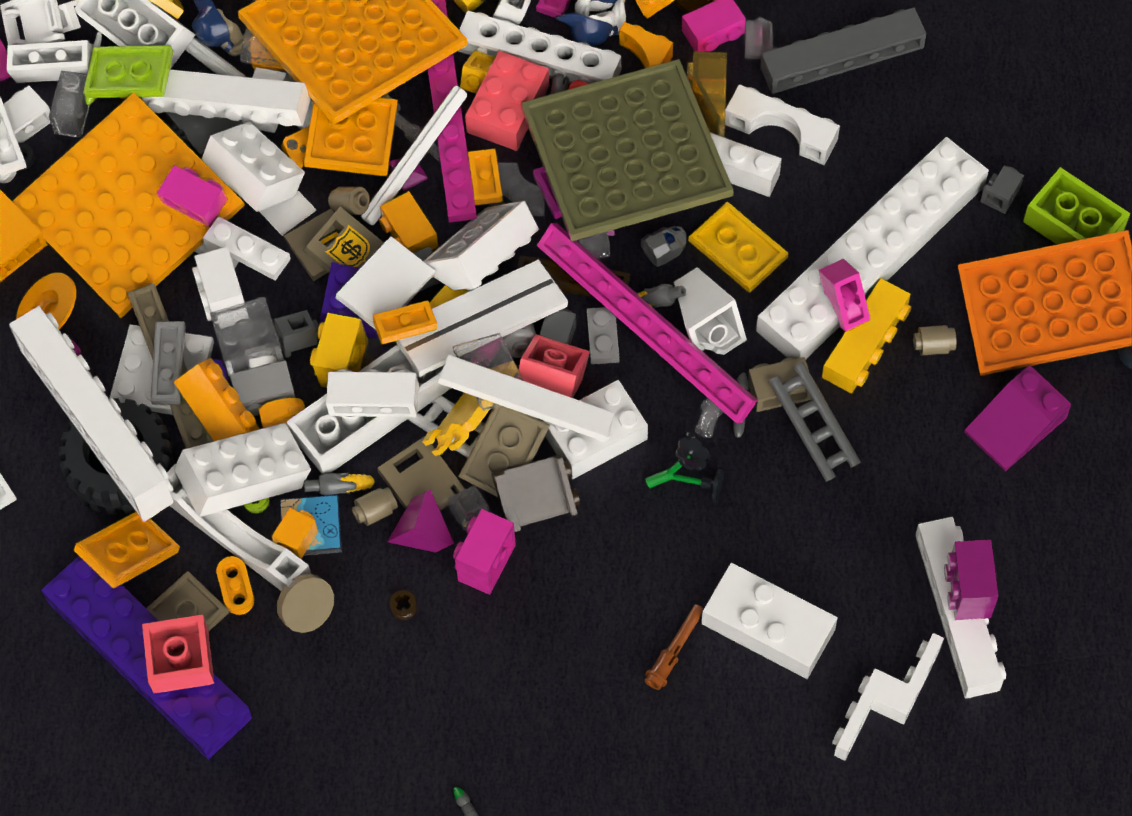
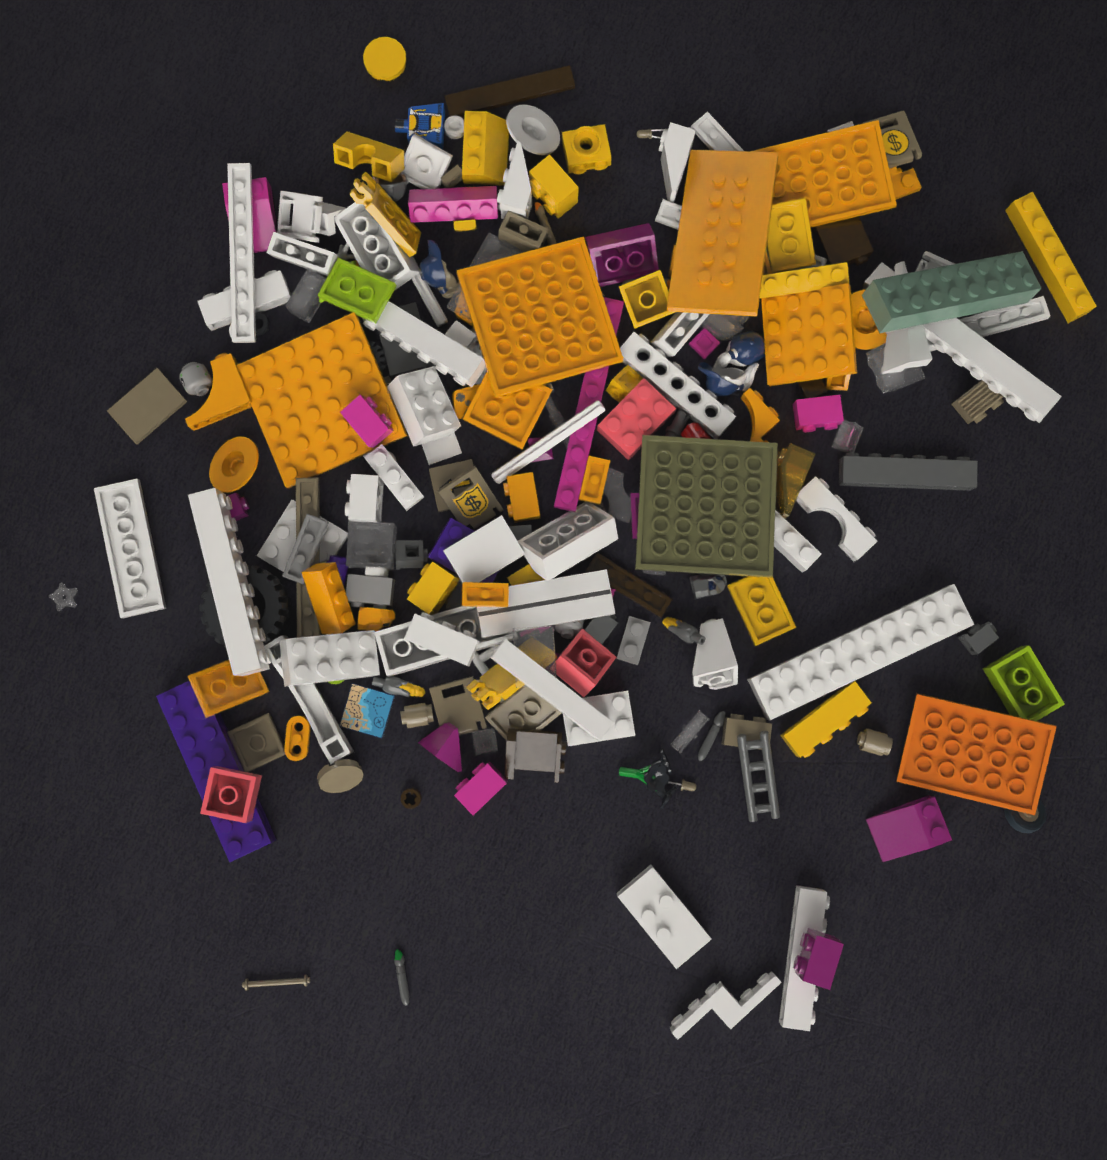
camera: 20 degrees right, 20 degrees up
light orange brick [272,508,318,559] -> none
dark tan brick [328,186,370,215] -> none
dark pink plate [537,223,758,424] -> none
dark orange pin [645,604,704,690] -> none
dark pink arch [818,259,871,331] -> none
none -> dark tan piece [668,779,696,791]

